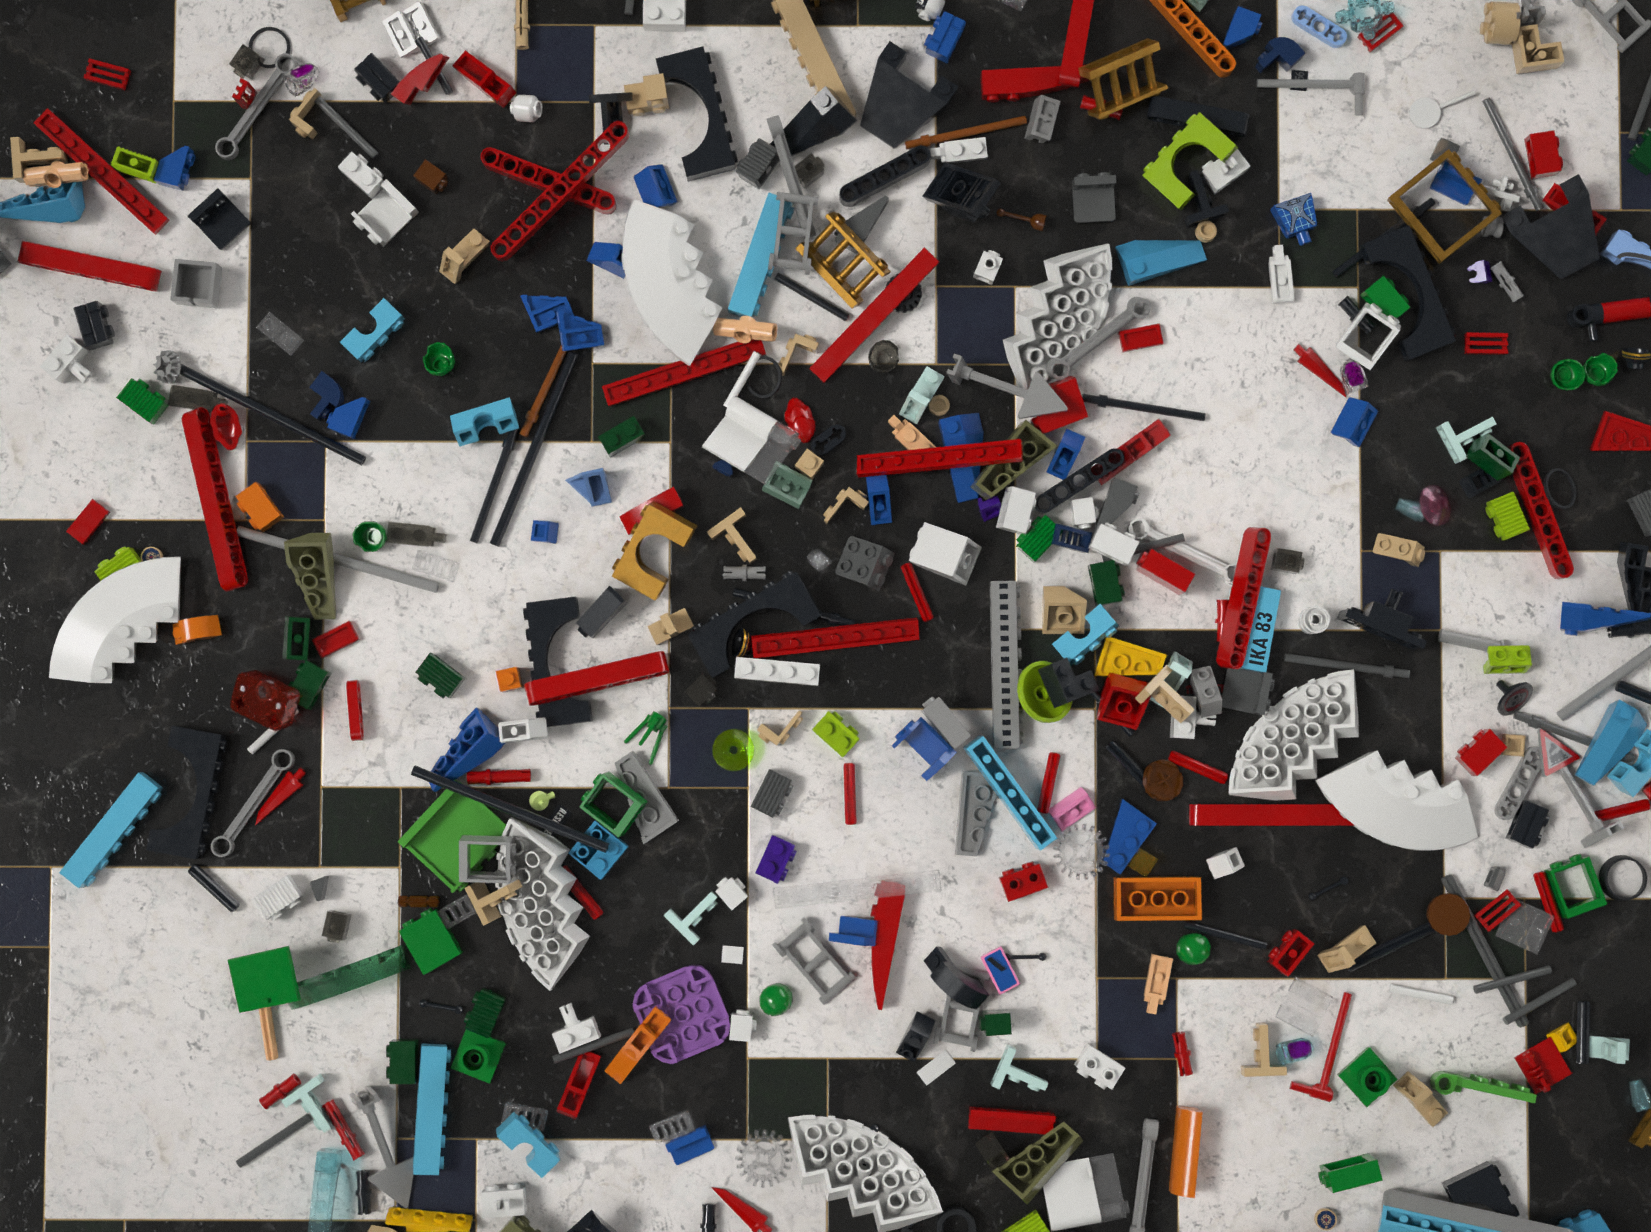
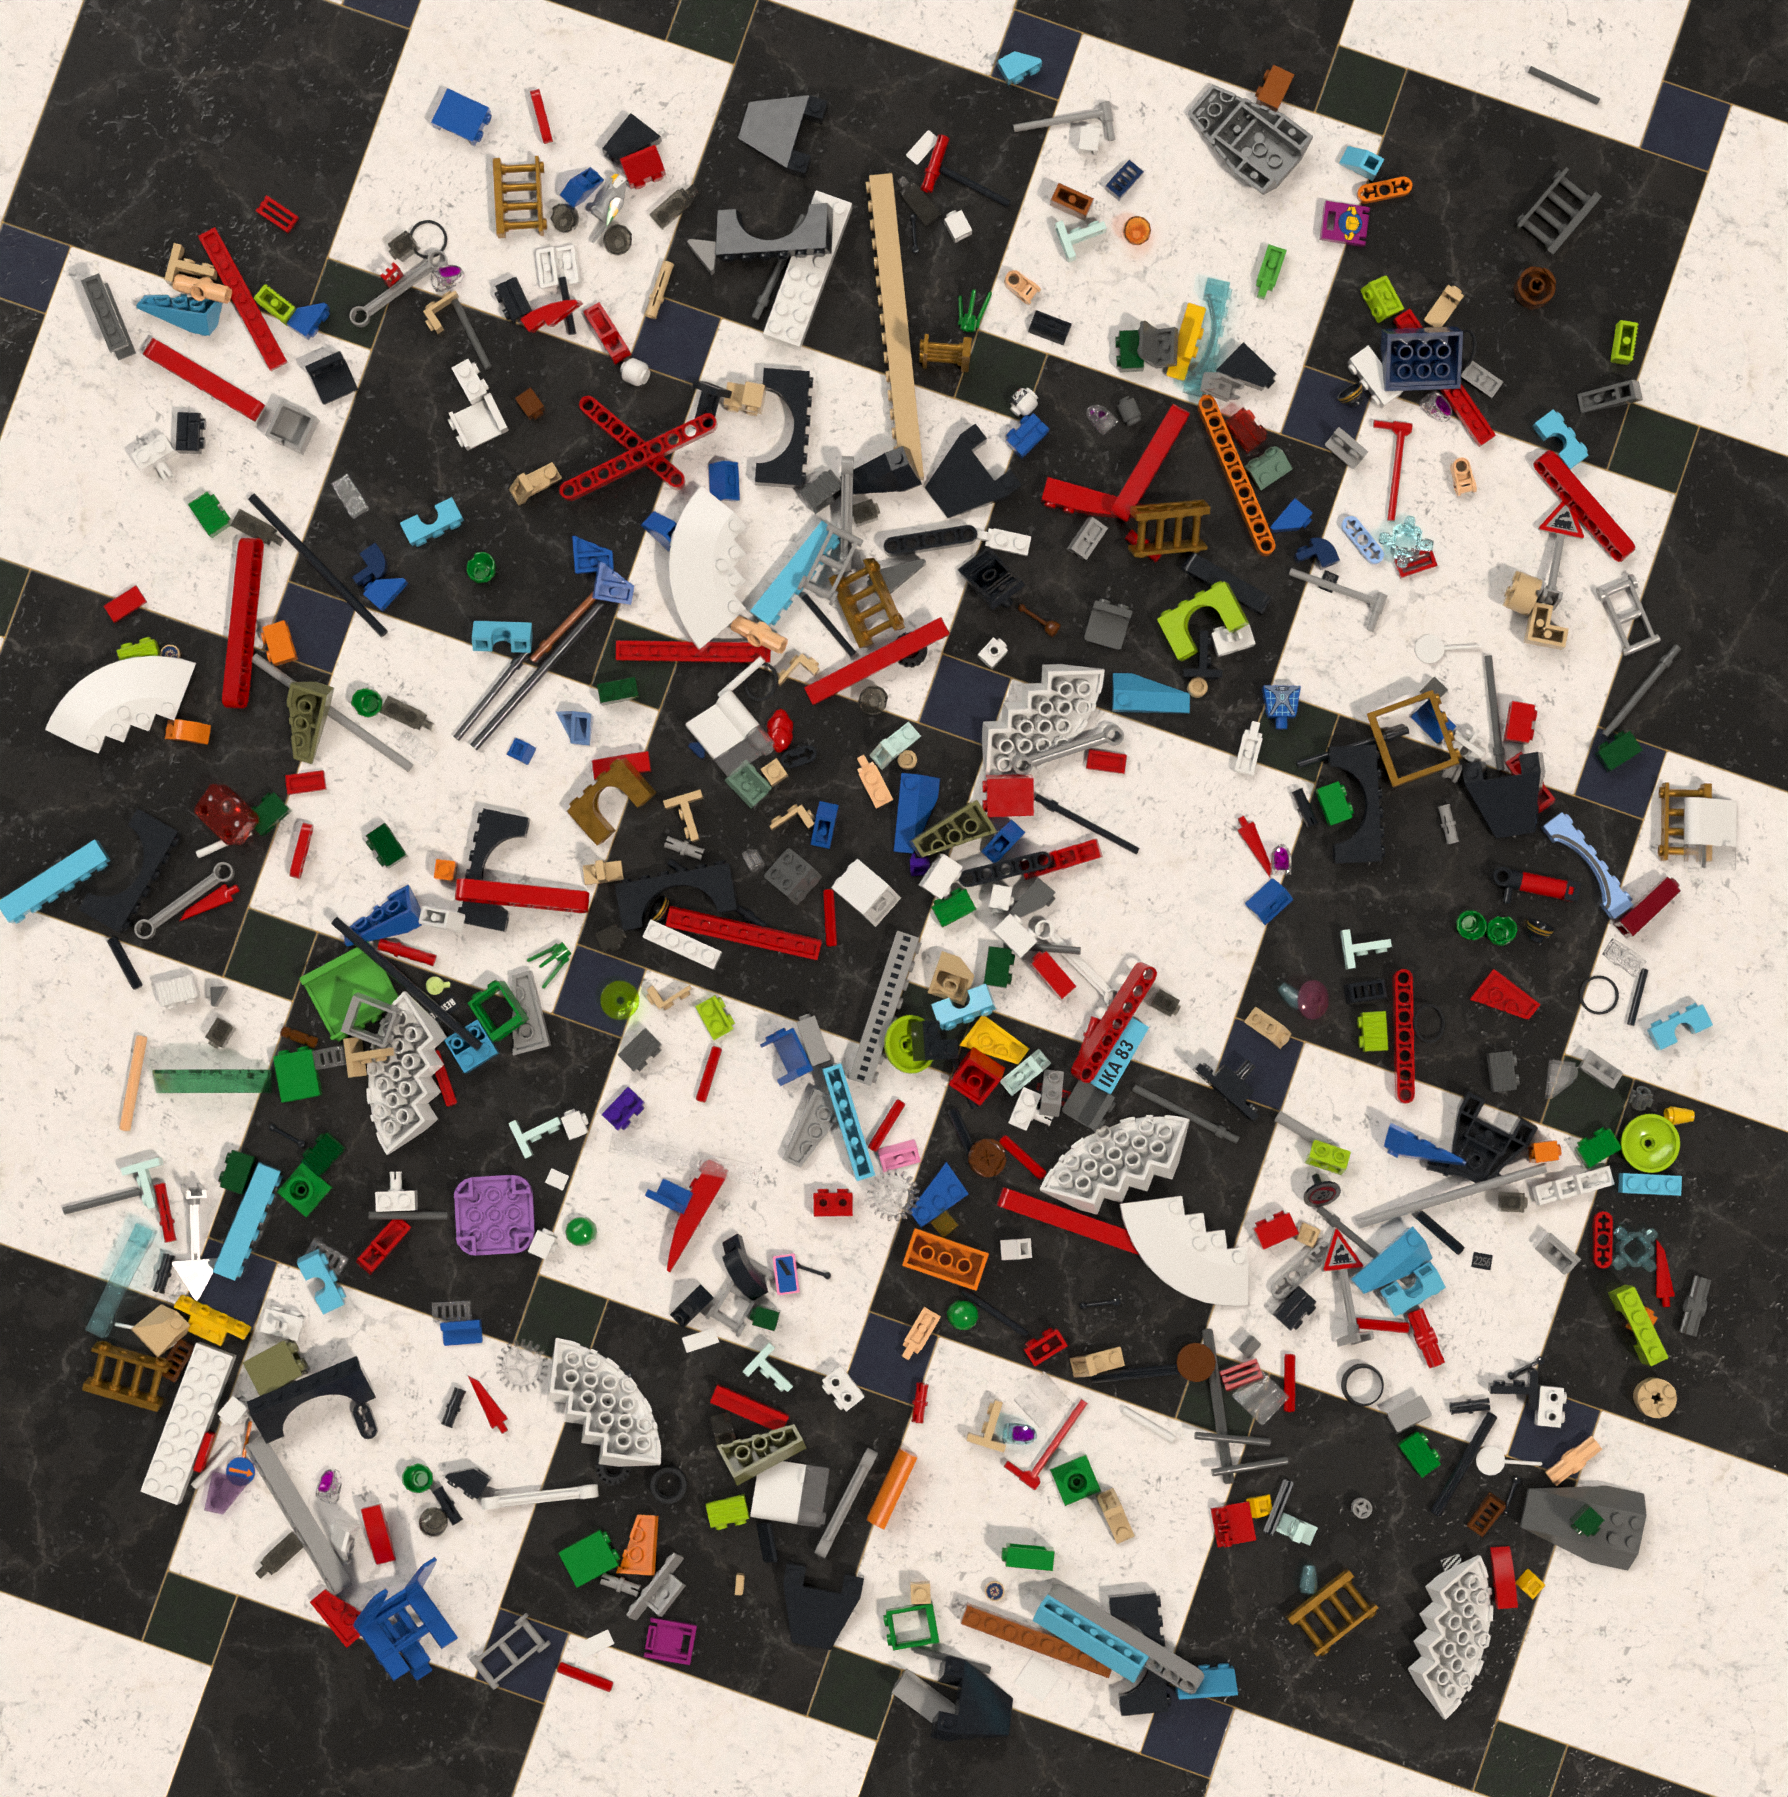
camera: 20 degrees right, 0 degrees up
light grey gear [153,350,181,384] -> none
red arm [210,403,242,450] -> none
green container [228,946,301,1013] -> none
red pin [259,1073,301,1110] -> none
dark green brick [282,616,310,660] -> none
black slope [576,586,628,638] -> none
orange slope [605,1006,672,1084] -> none
light grey piece [772,917,856,1005] -> none
red plate [857,439,1023,477] -> none
dark orange bar [905,116,1027,150] -> none
light grey piece [947,354,1068,419] -> none
dark blue slope [1052,524,1092,553] -> none
tan bracket [1135,665,1195,723] -> none
white wheel [1297,606,1330,635] -> none
white window [1336,302,1401,370] -> none
bright green hinge [1430,1071,1537,1103] -> none
red tile [1465,332,1508,355] -> none
dark green brick [1466,433,1520,481] -> none
tile [1467,260,1493,284] -> none
green window [1544,854,1607,919] -> none

